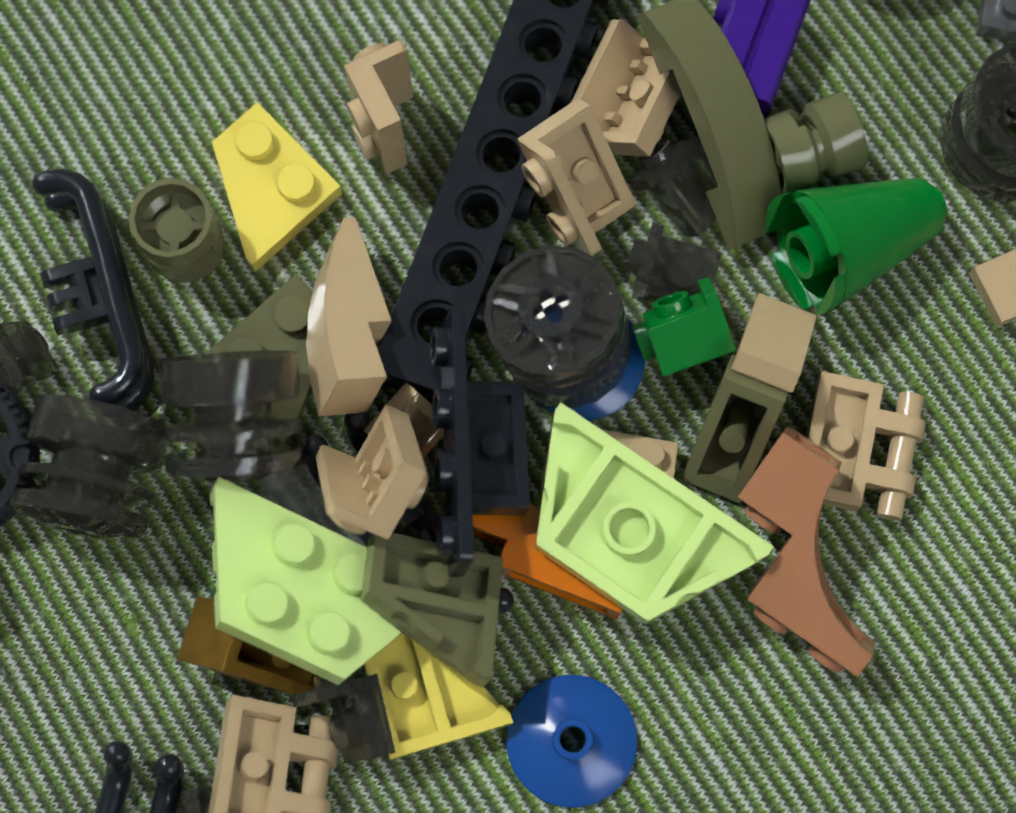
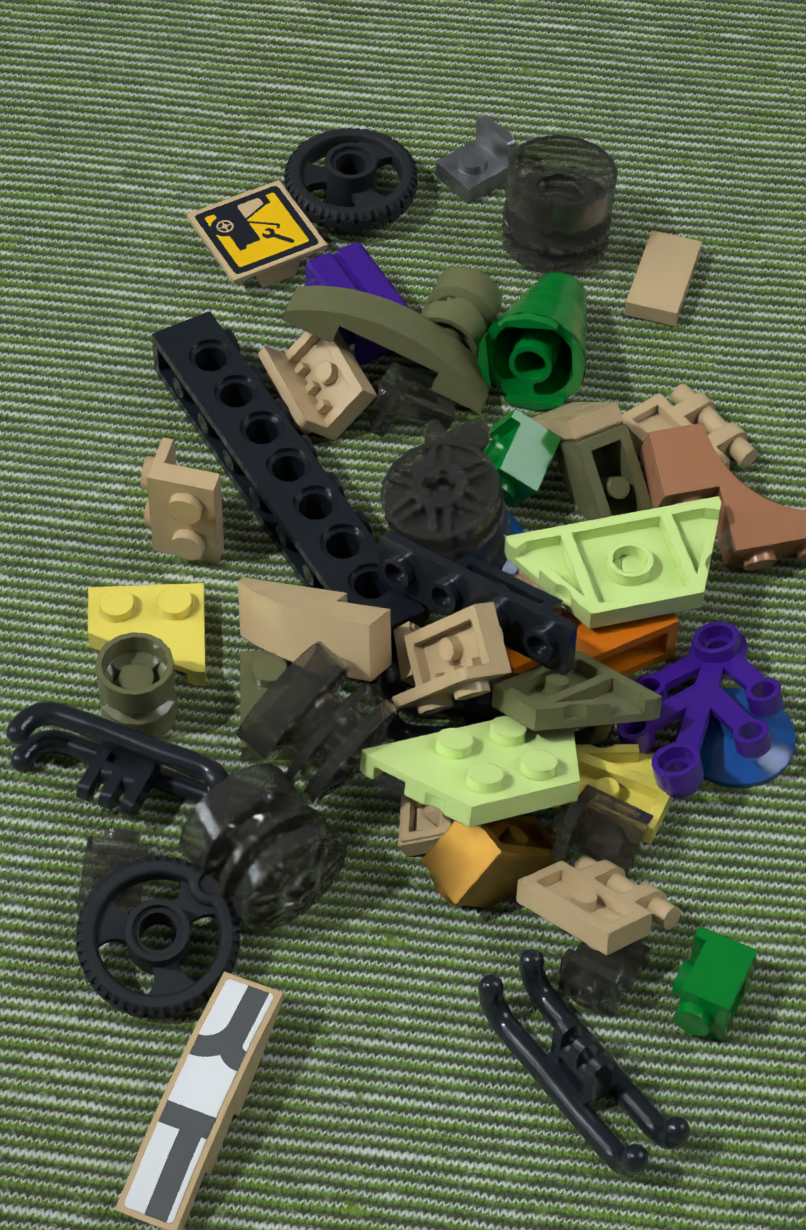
camera: 50 degrees left, 25 degrees down
tan bracket [517,98,636,257] -> none
none -> dark purple plant [617,621,784,798]

